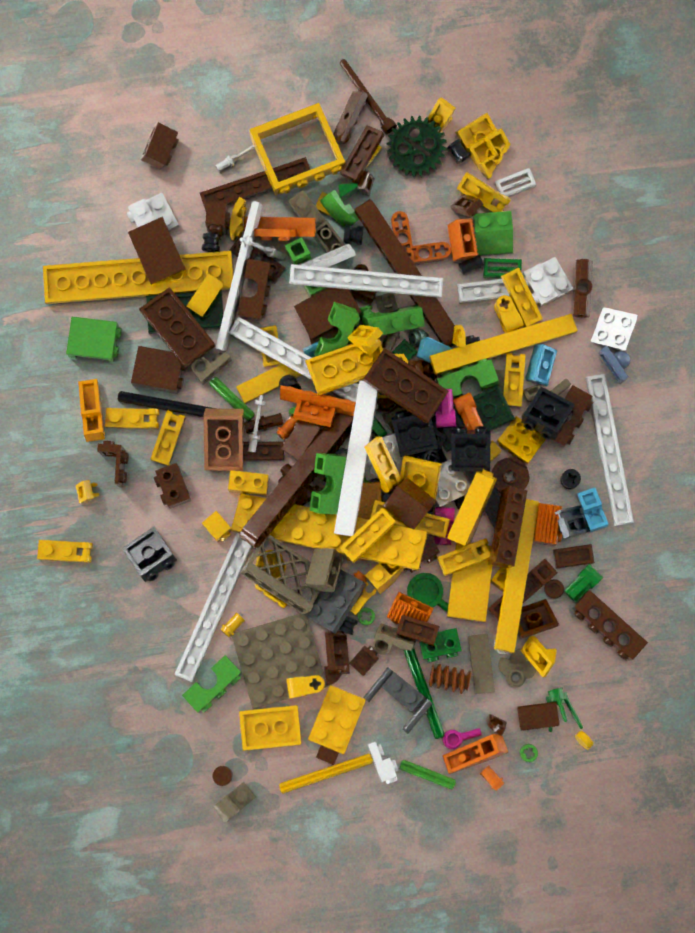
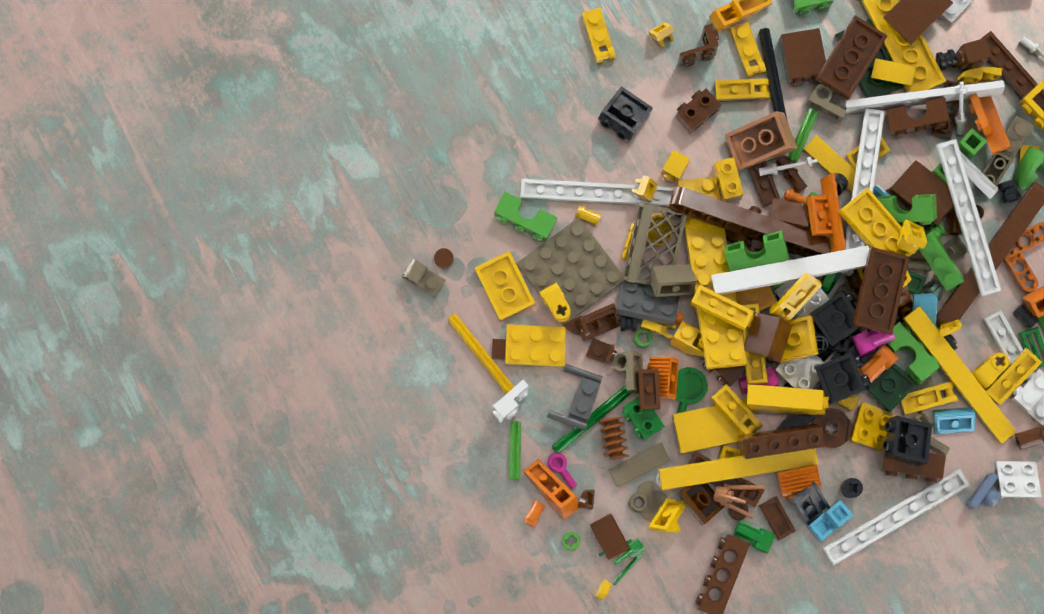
camera: 70 degrees right, 0 degrees up
none -> yellow tile [632,176,658,202]
none -> nougat plant [714,484,765,519]

